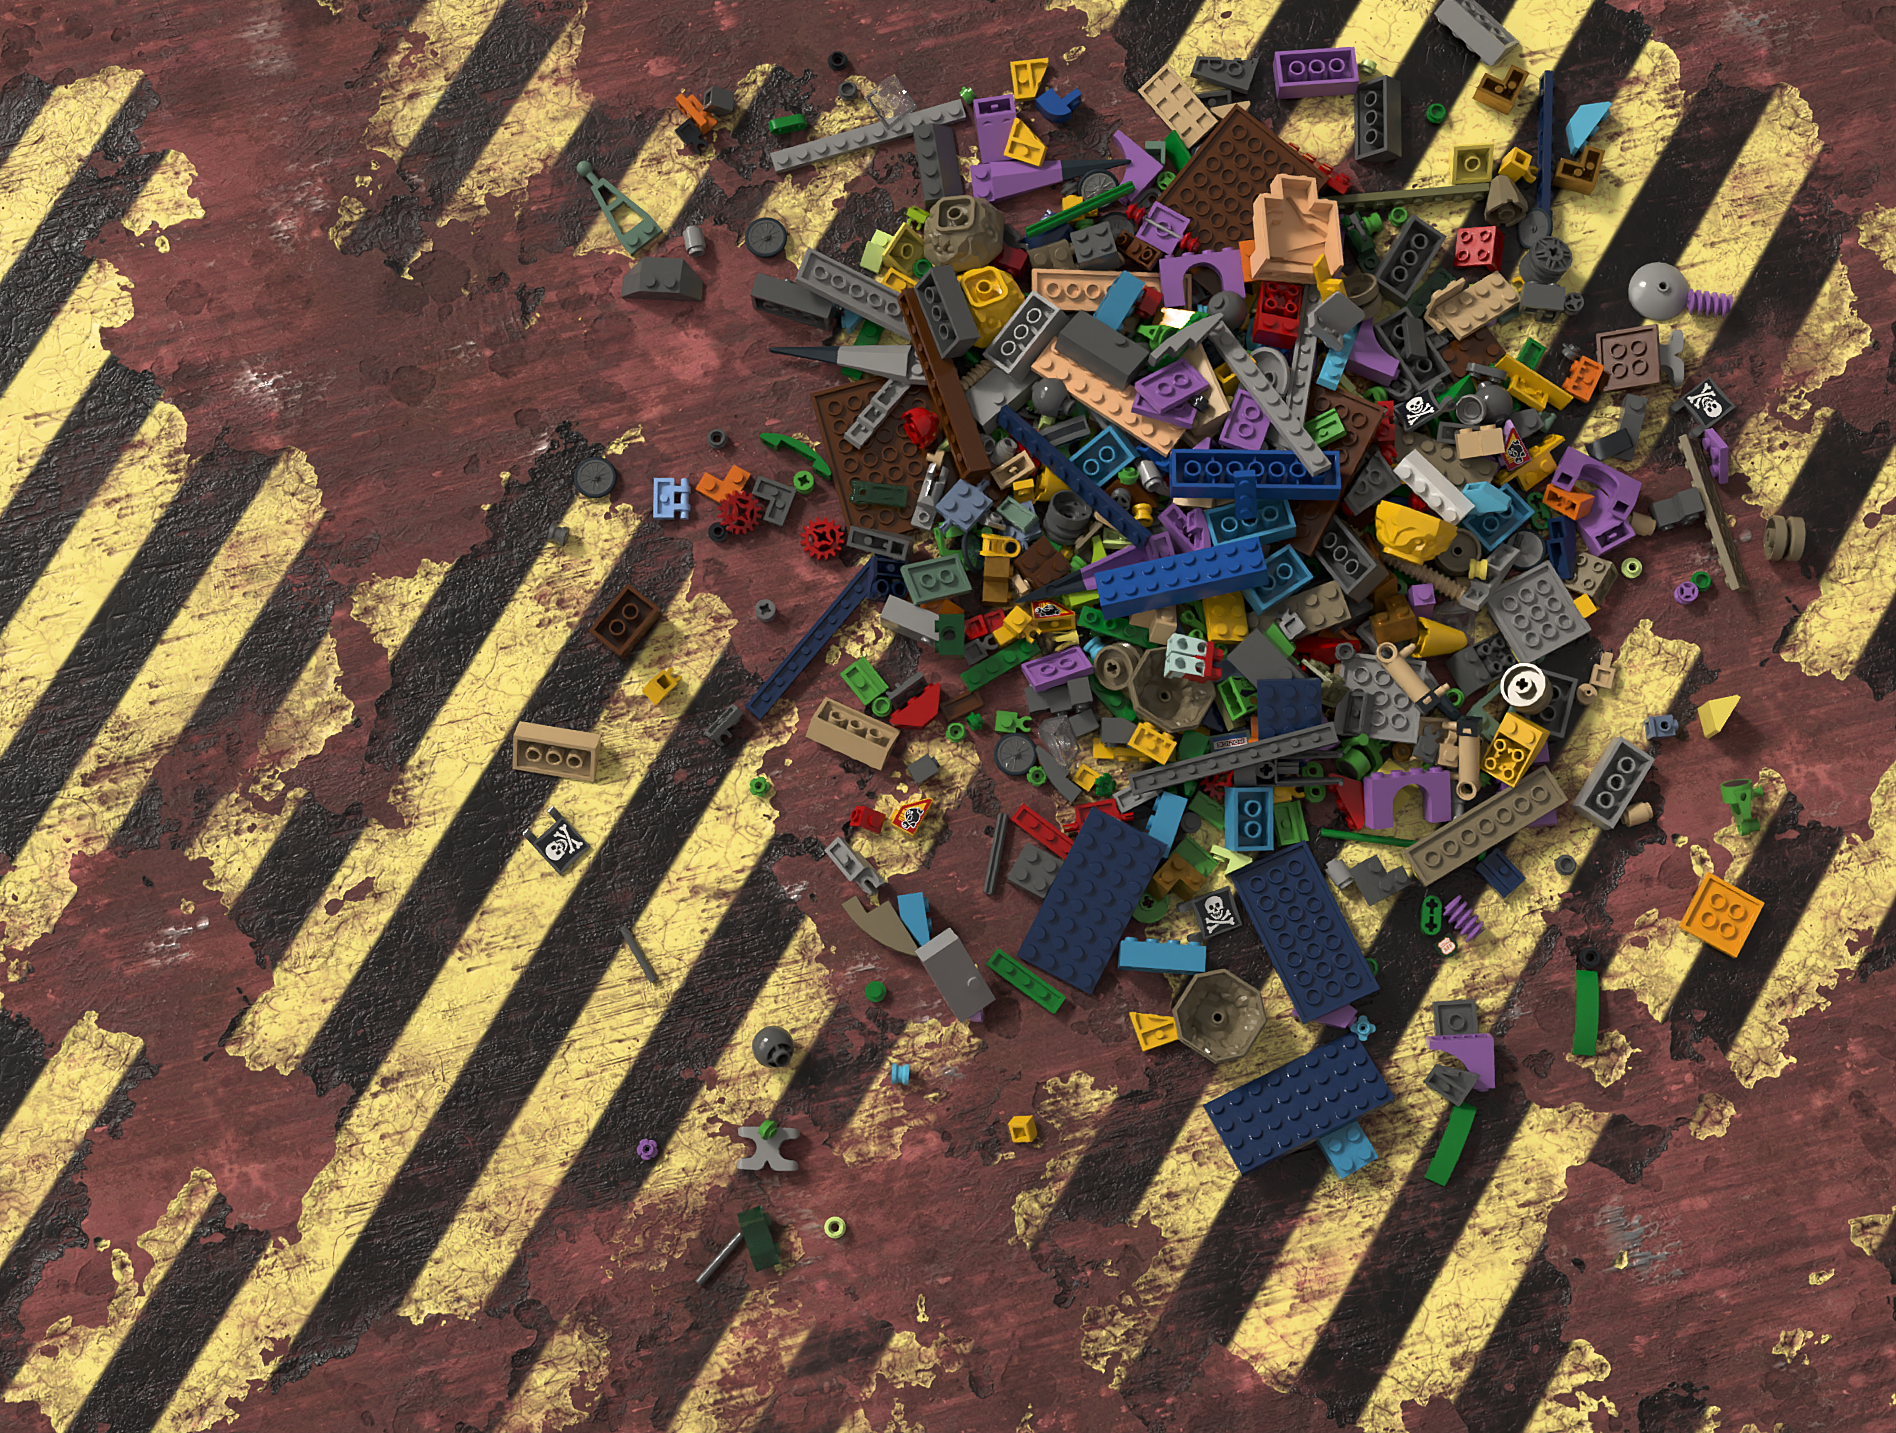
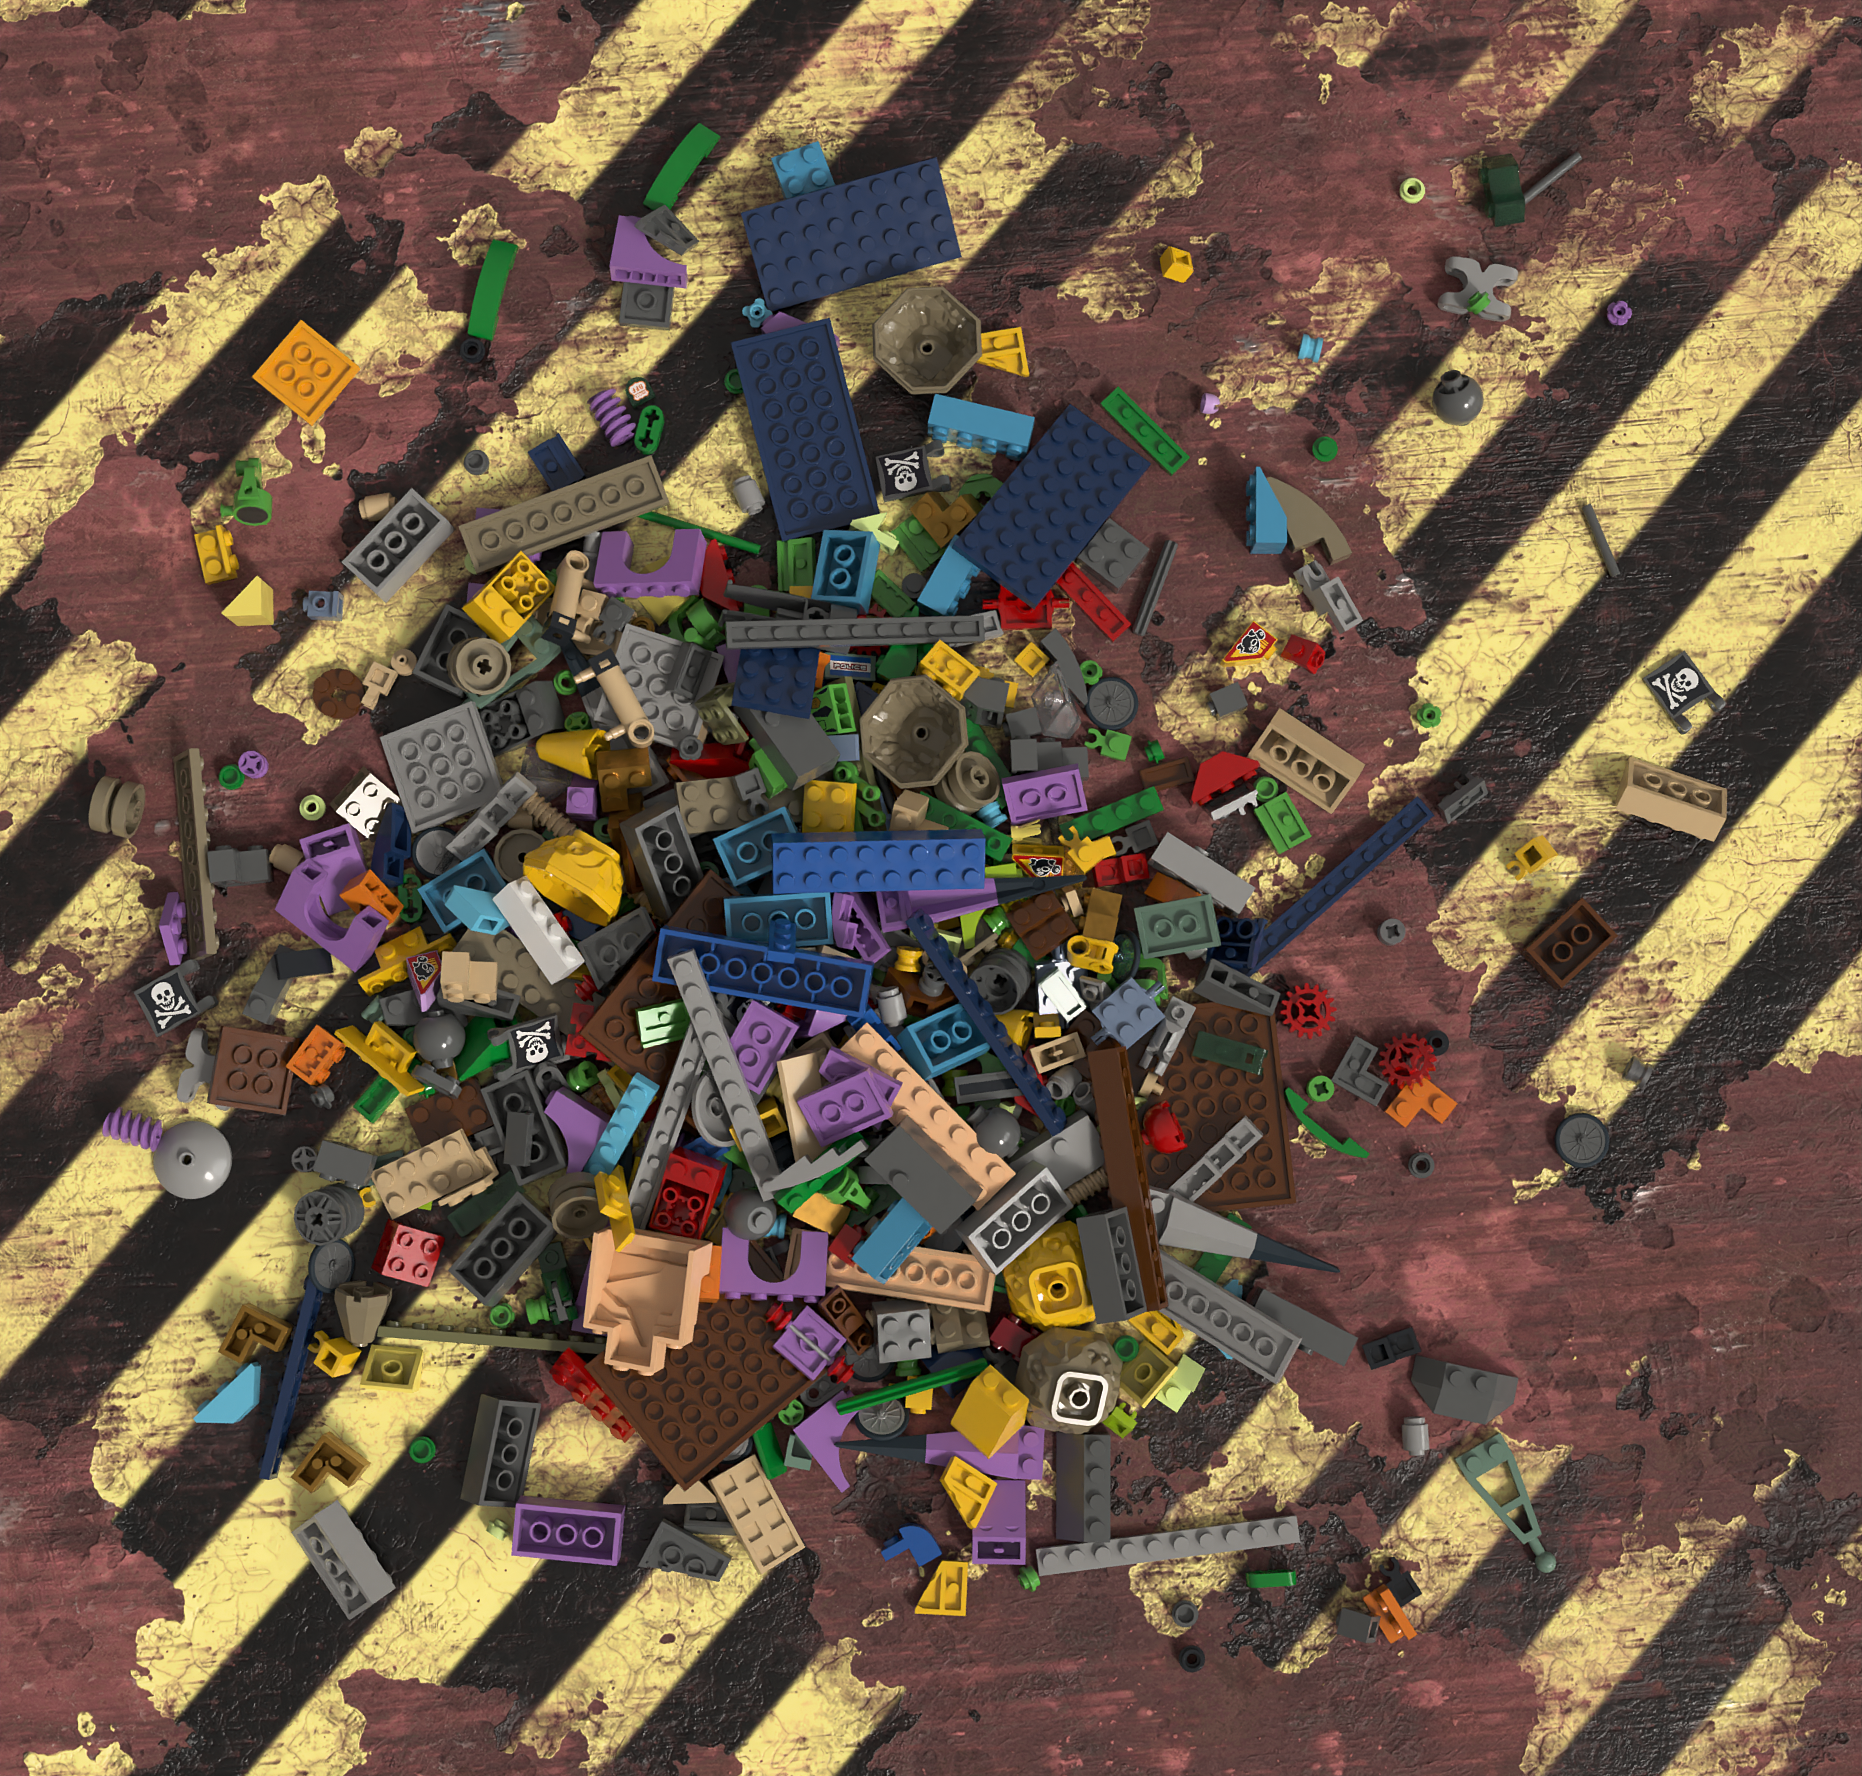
camera: 170 degrees left, 5 degrees up
light blue plate [653,478,691,520] -> none
dark grey wheel [745,217,787,258] -> none
clear slope [864,74,917,131] -> none
light grey brick [915,928,996,1023] -> none
dark green brick [935,614,964,659] -> none
bright green plate [946,723,966,743] -> none
dark grey plate [1061,180,1079,197] -> none
green plant [1094,773,1116,798] -> none
bright green plate [1118,467,1139,485] -> none
light aqua hips [1164,633,1224,684] -> none
black plate [1190,395,1210,414] -> none
light grey bracket [1308,291,1365,353] -> none
dark grey brick [1349,854,1413,907] -> none
light grey hair [1456,394,1487,425] -> none
light yellow wheel [1468,558,1487,580] -> none
yellow slope [1573,594,1601,618] -> none
none -> yellow bracket [194,524,239,585]
none -> reddish brown plate [313,668,366,720]
none -> bright green wheel [564,712,593,731]
none -> yellow slope [950,1364,1029,1459]
none -> black slope [1362,1326,1422,1370]

